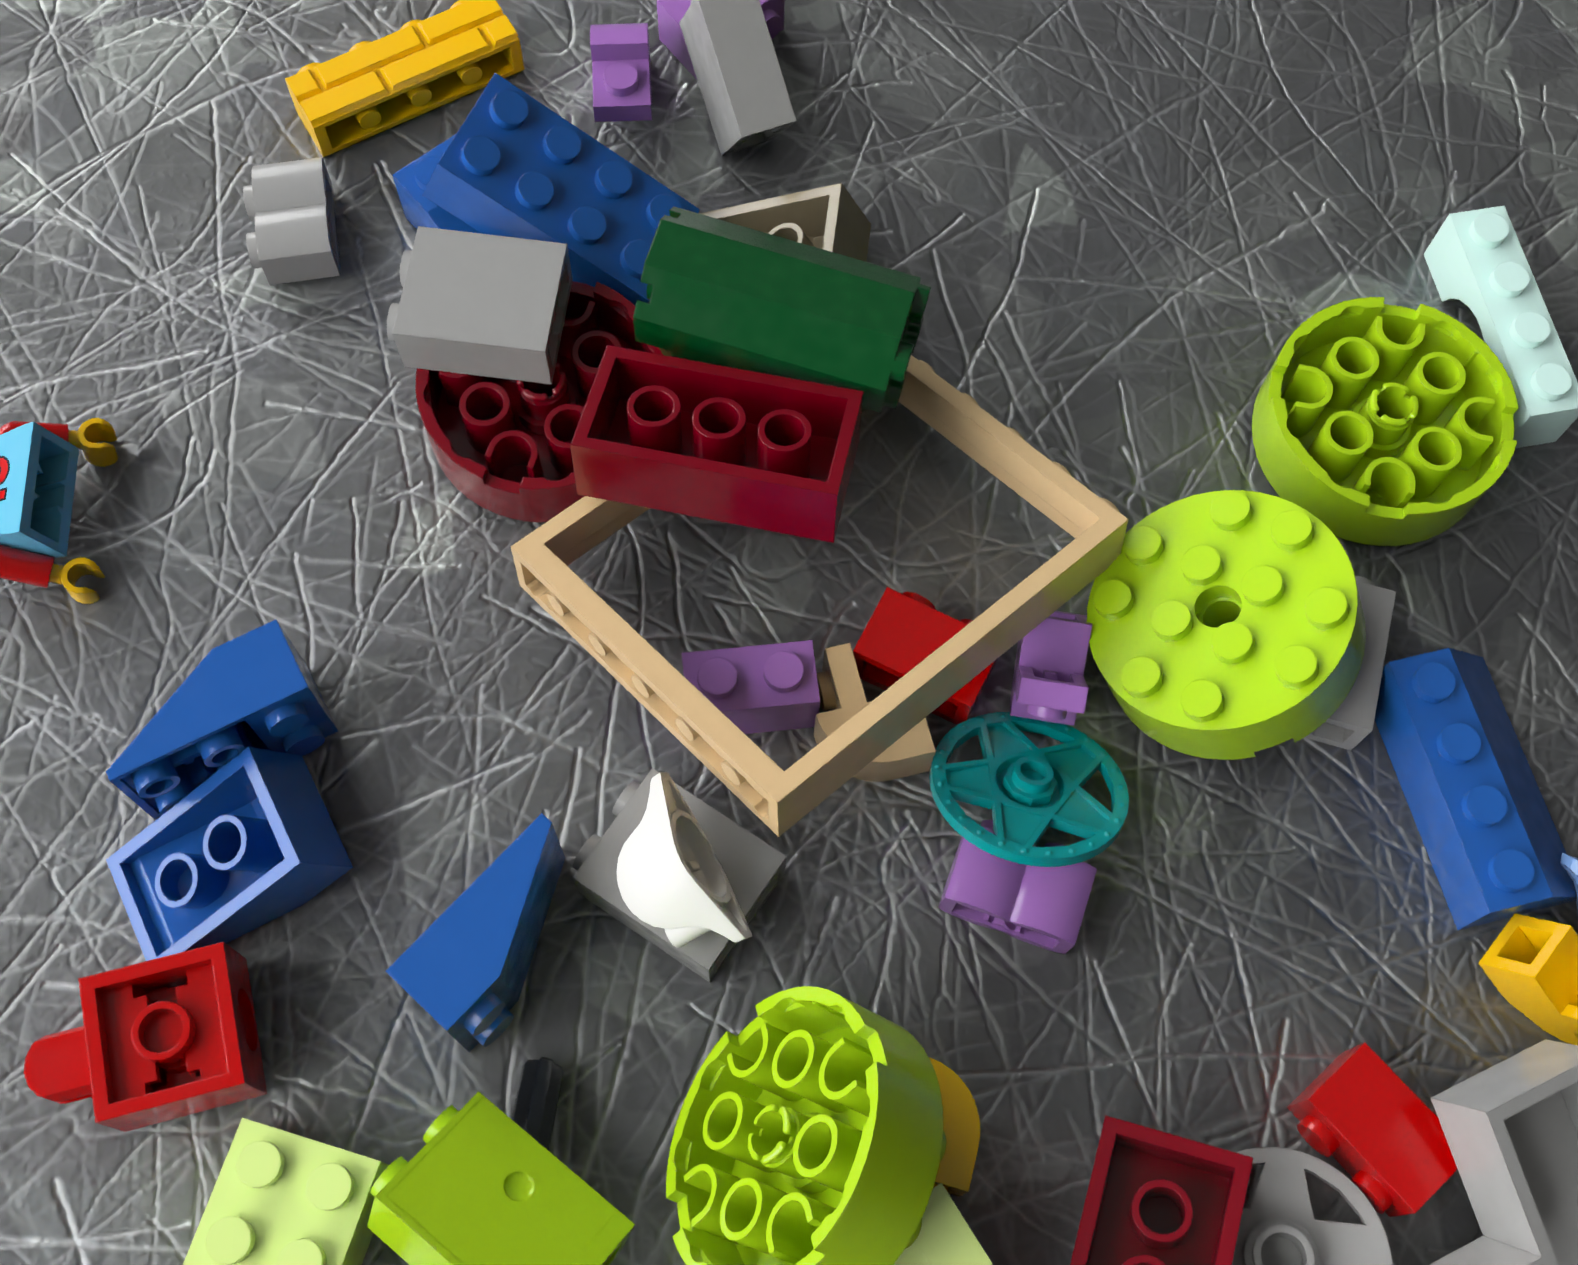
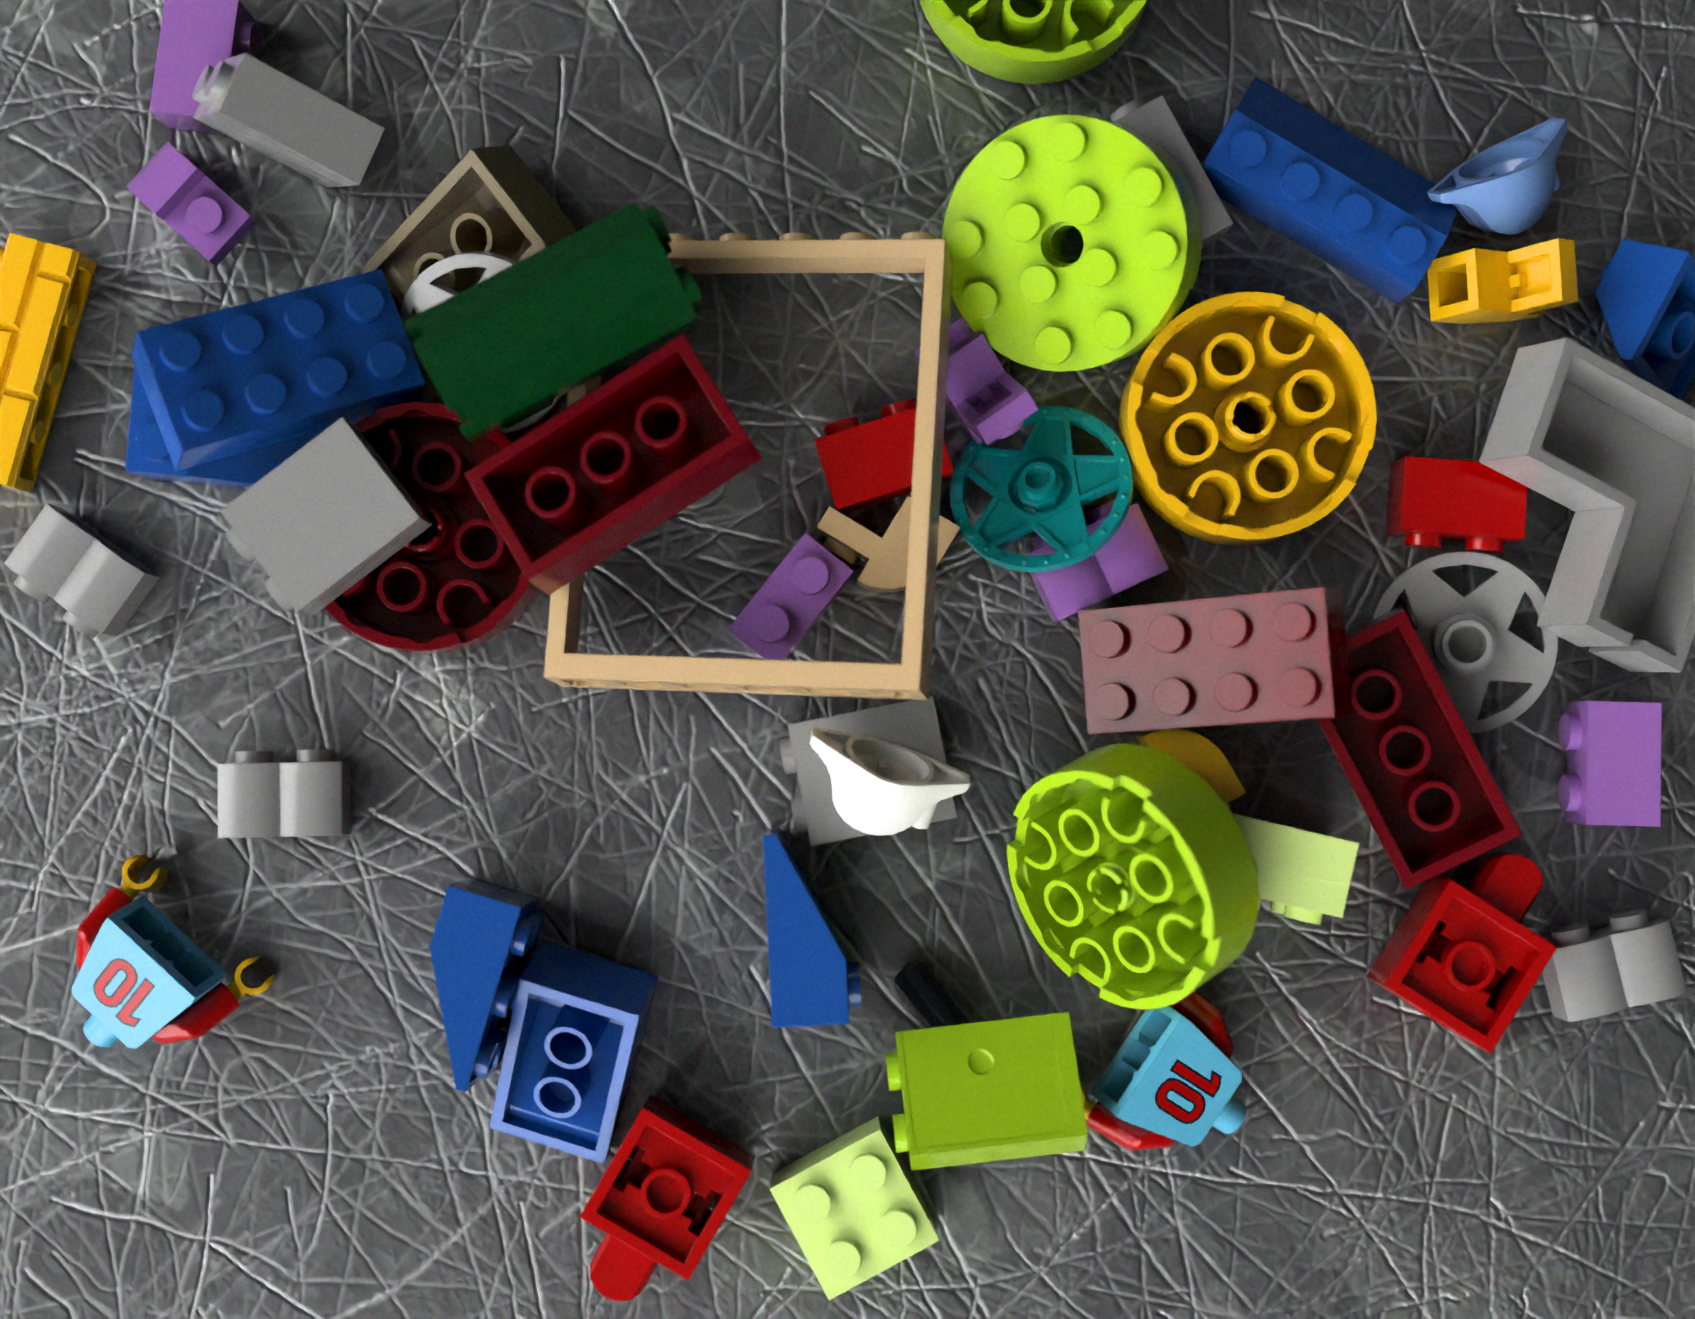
camera: 40 degrees left, 20 degrees up
none -> light grey brick [217,749,351,838]
none -> brick [1078,587,1353,735]
none -> yellow brick [1118,291,1377,546]

